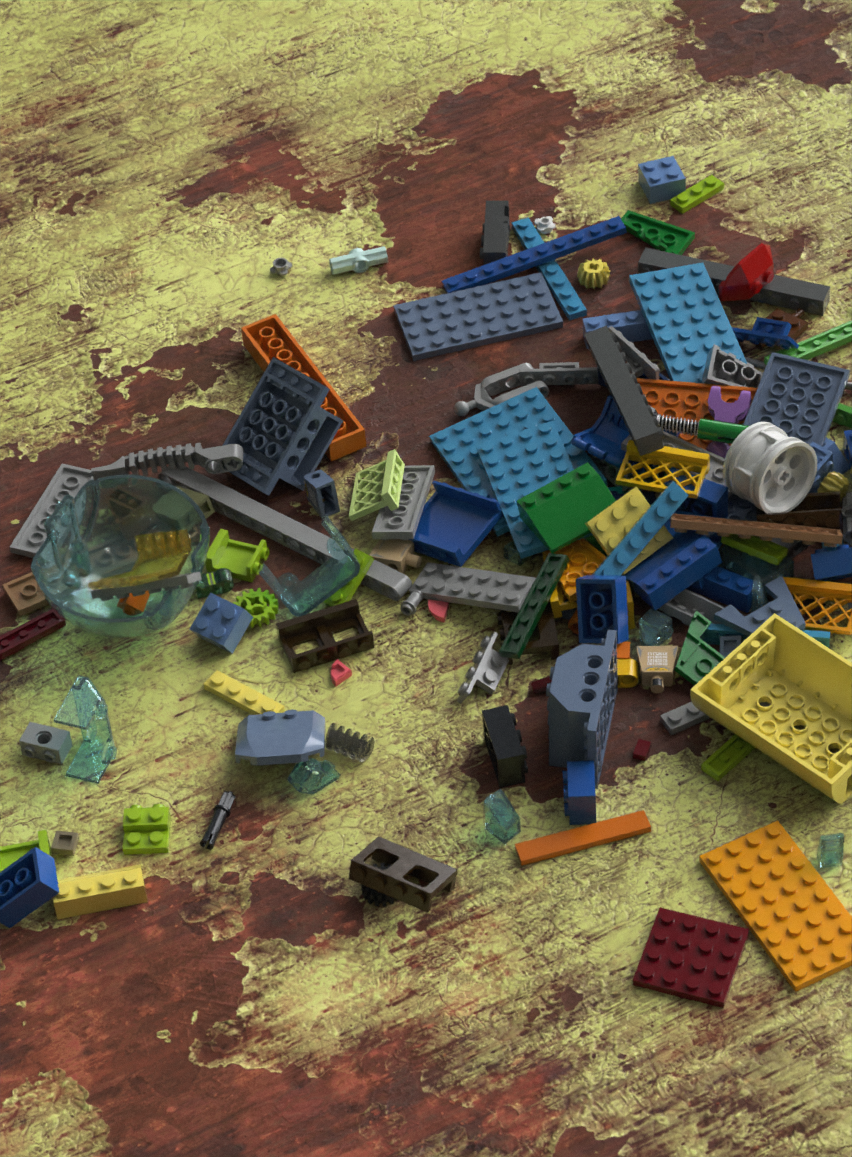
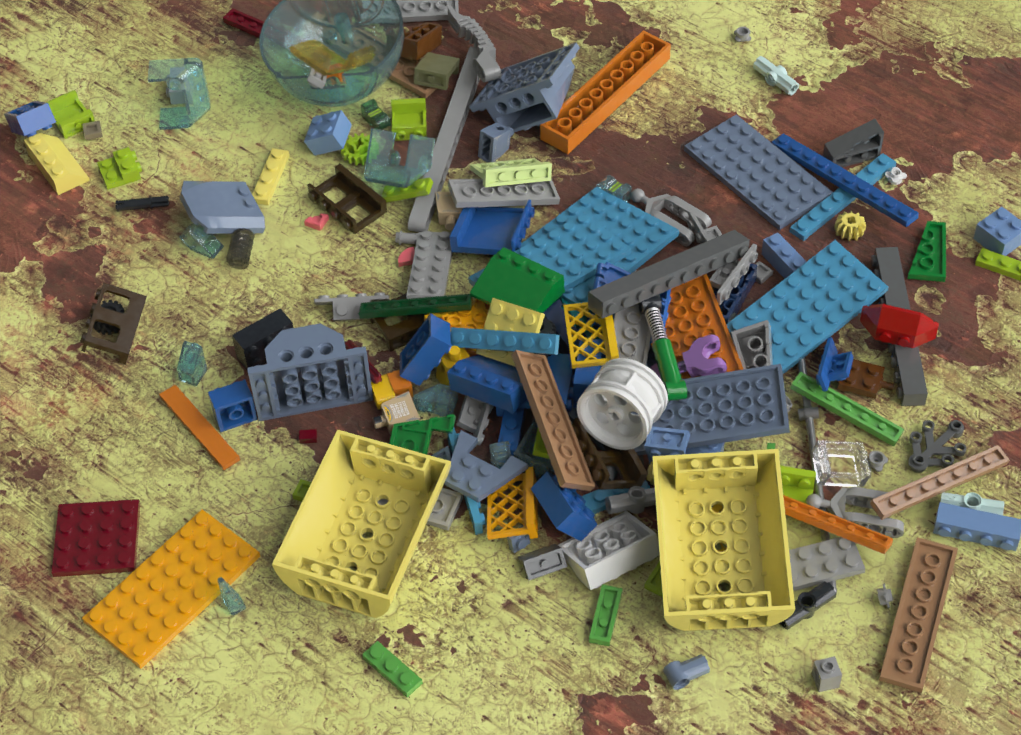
camera: 65 degrees right, 5 degrees up
none -> clear light blue leg [597,175,632,202]

